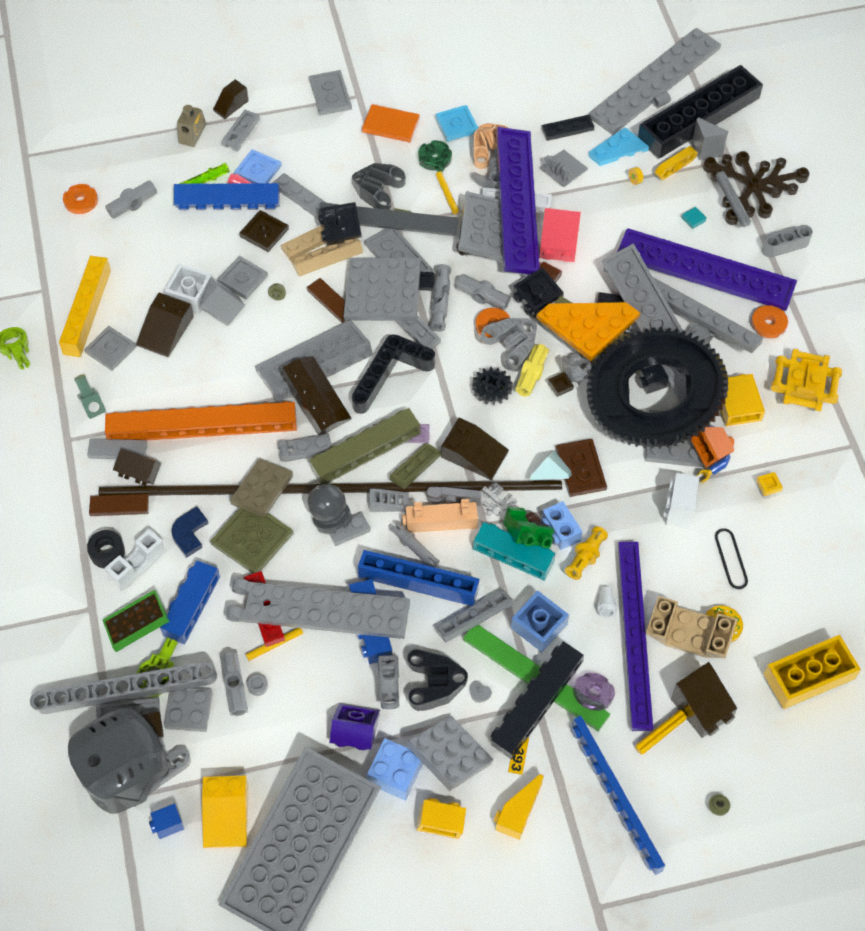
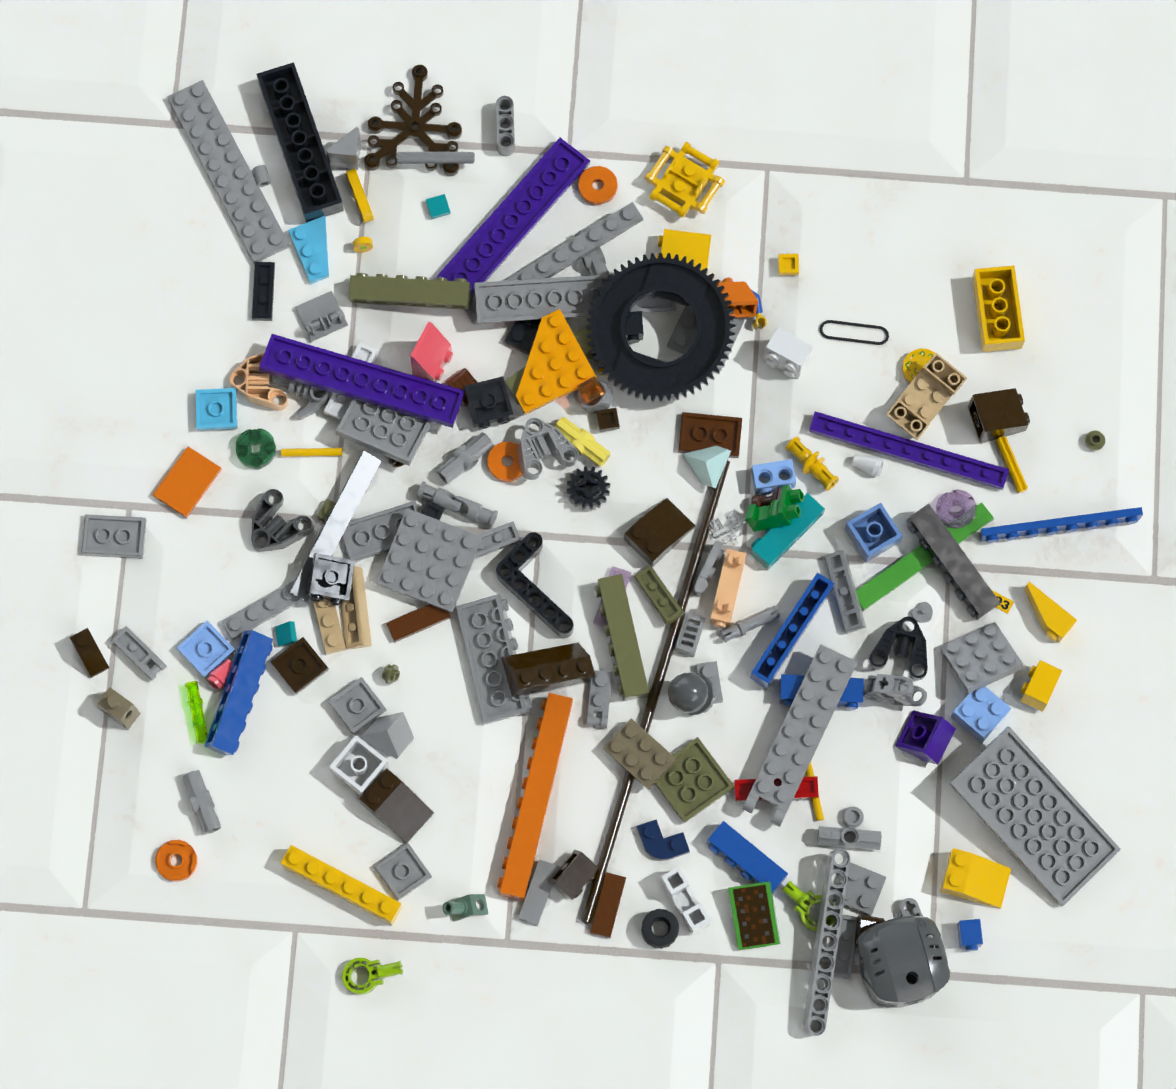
camera: 75 degrees left, 15 degrees up
none -> teal tile [275,621,297,647]
none -> olive brick [348,273,472,310]
none -> clear orange slope [577,376,604,403]

